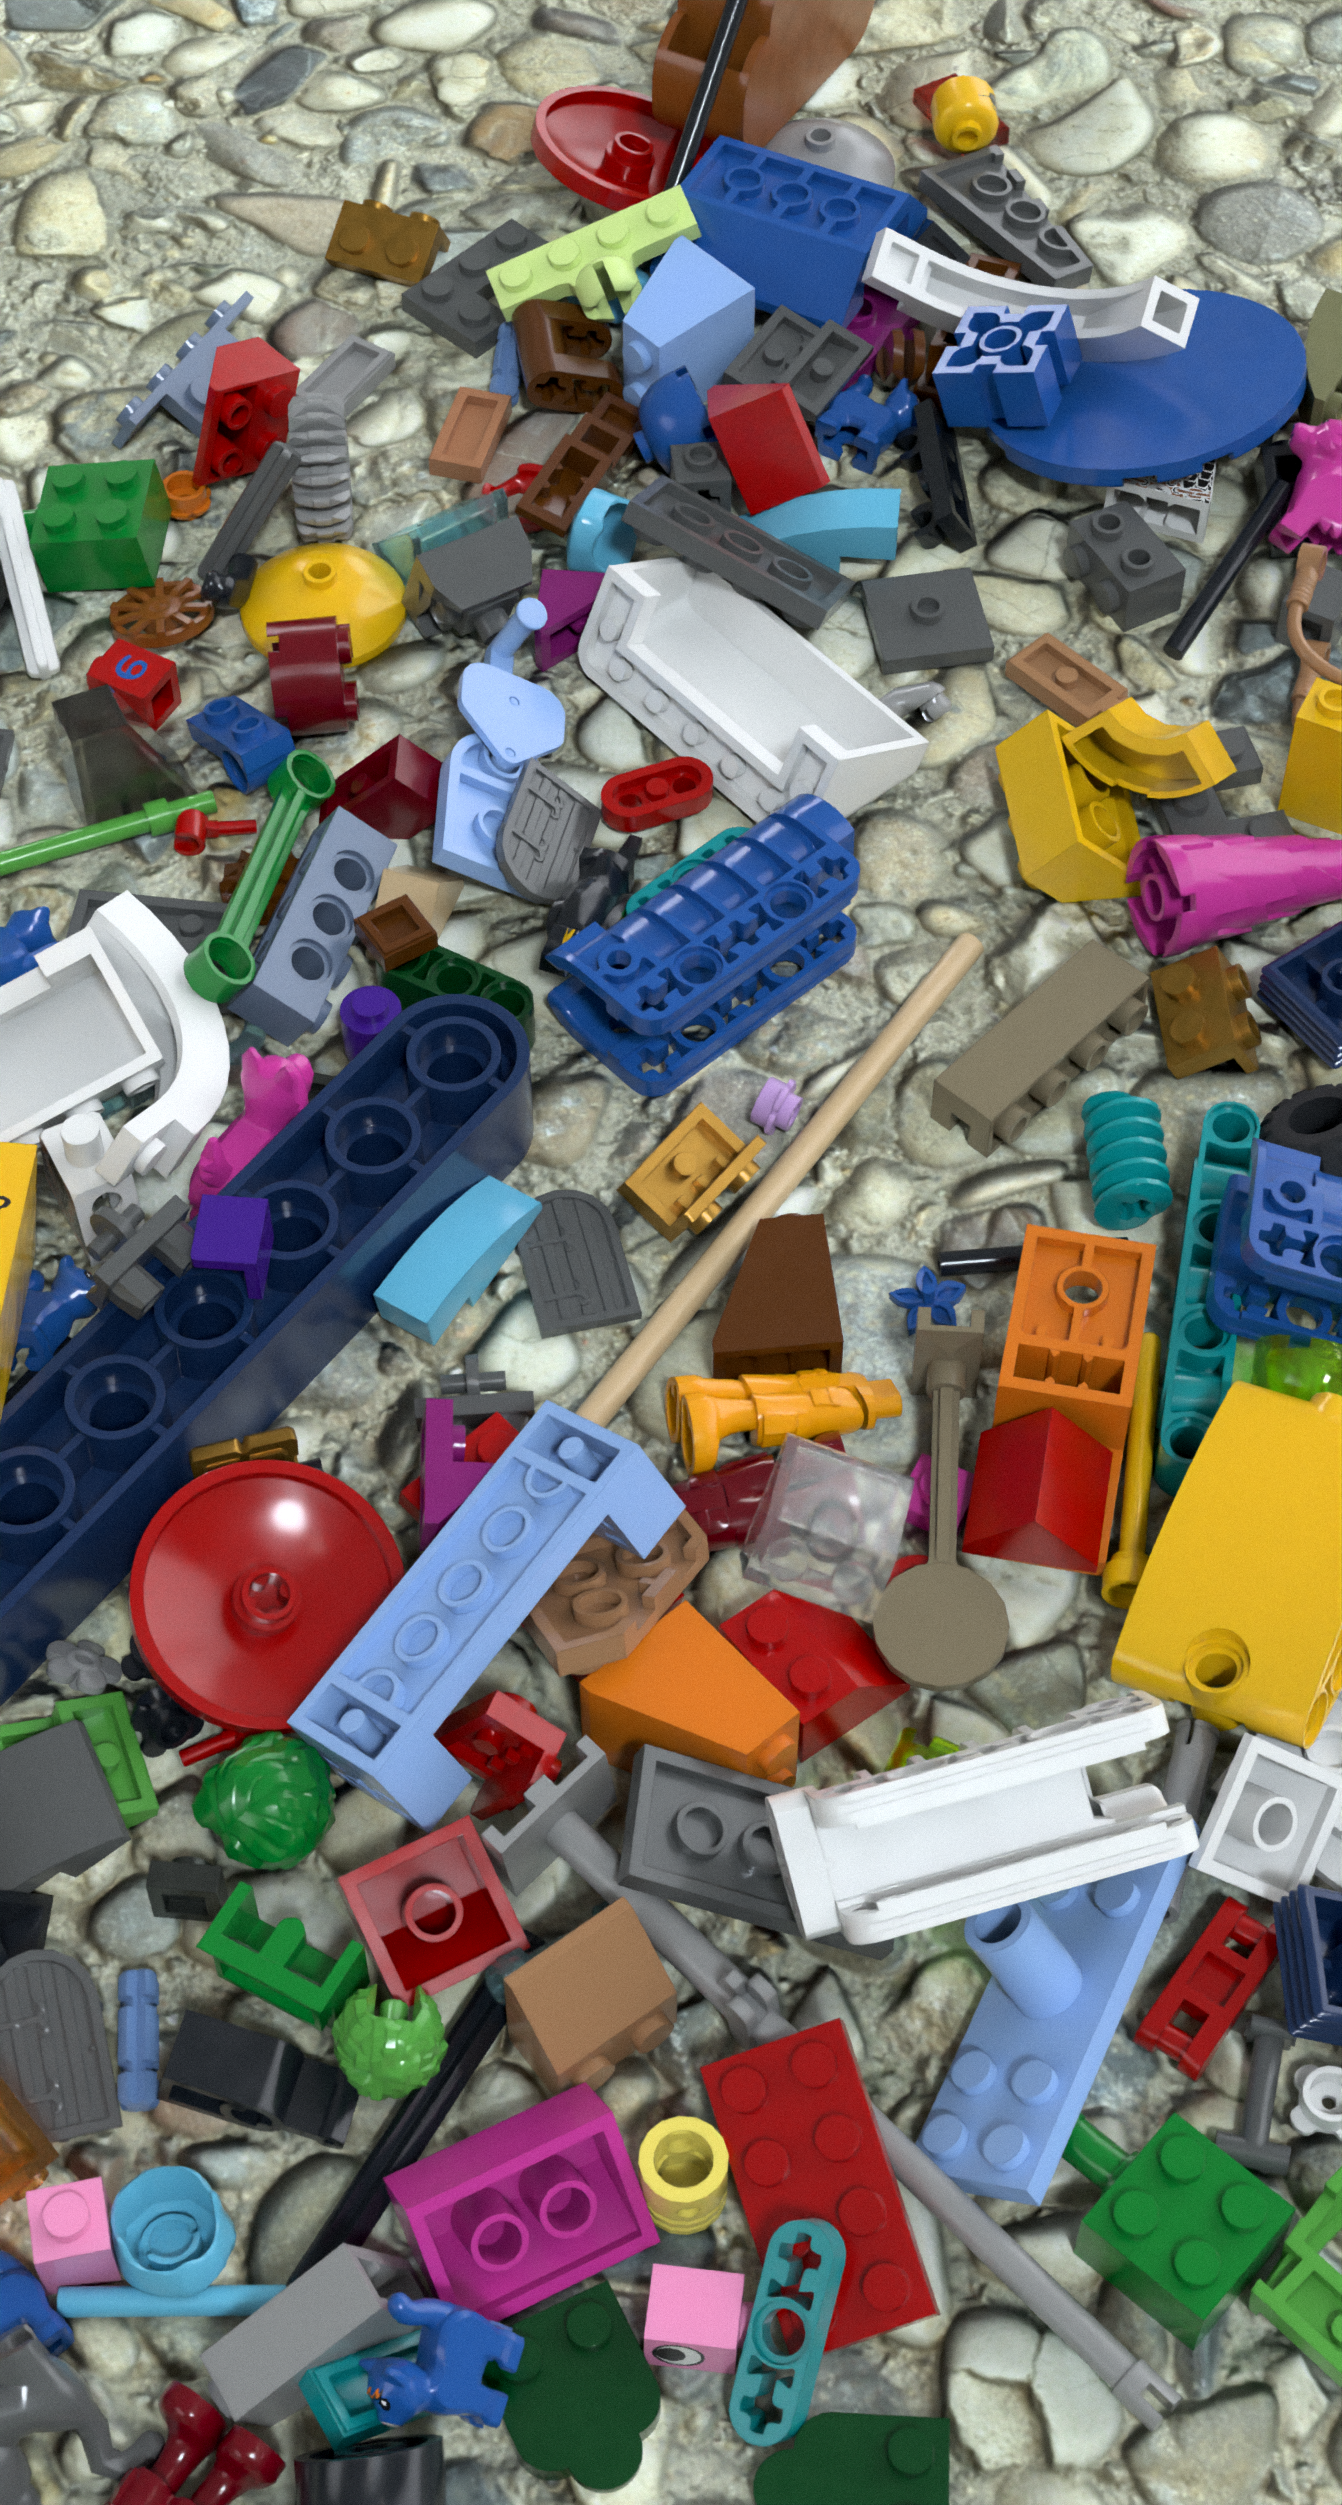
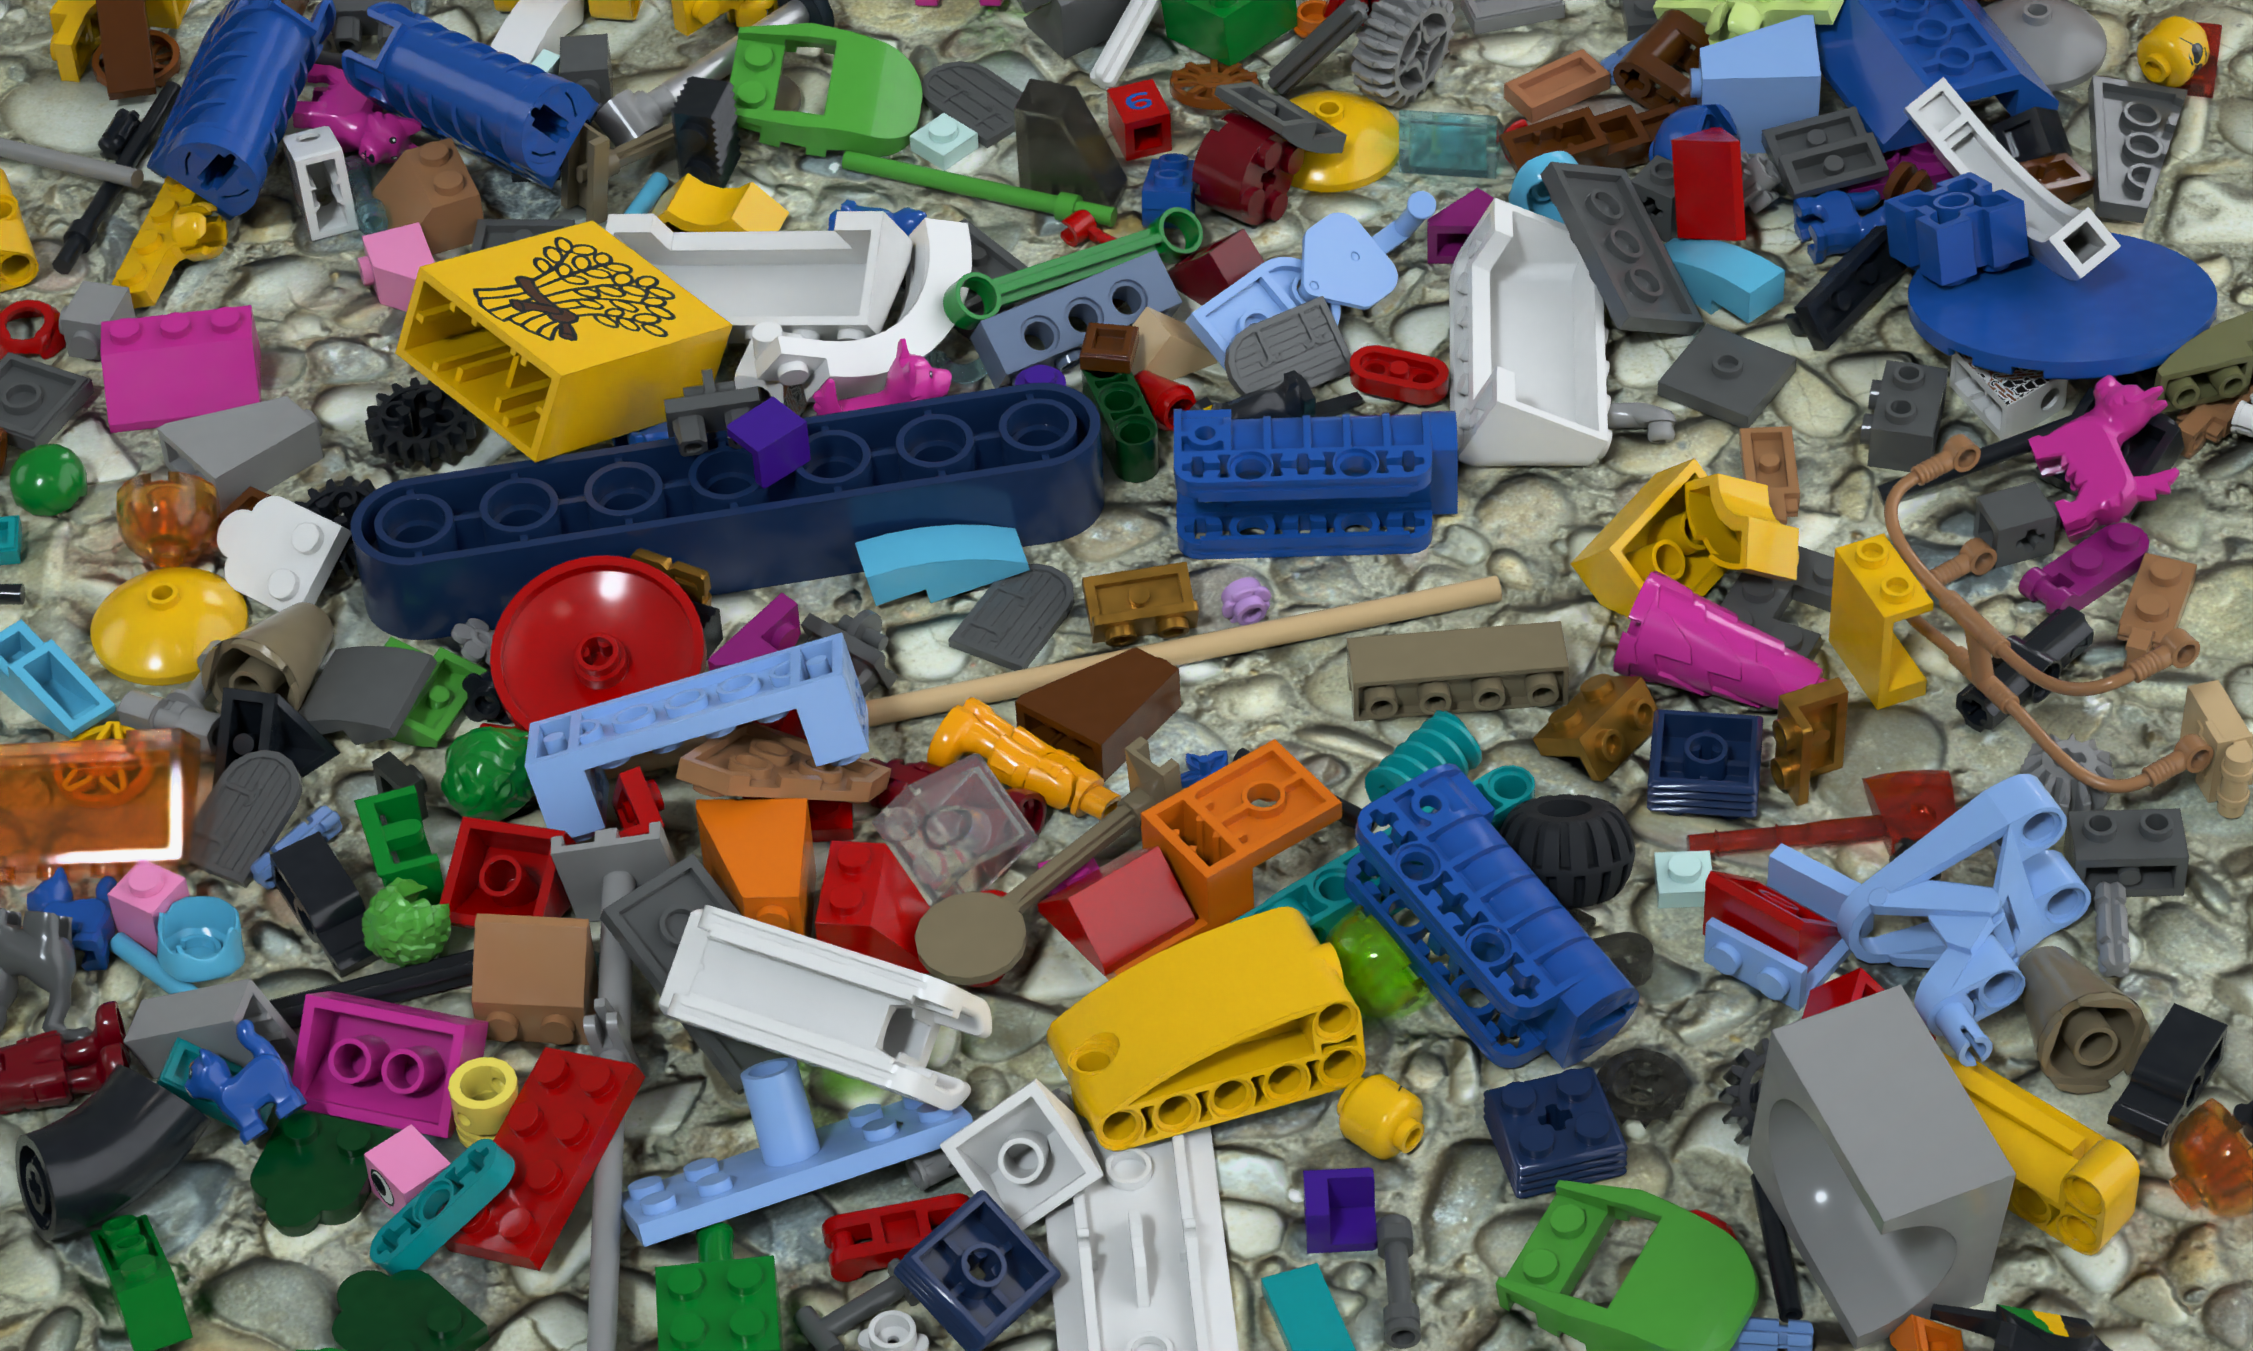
camera: 45 degrees right, 10 degrees down
black arm [200,553,258,610] -> none
dark grey brick [401,515,533,645] -> none
none -> red cone [1134,370,1197,432]
none -> dark grey slope [1214,82,1347,154]

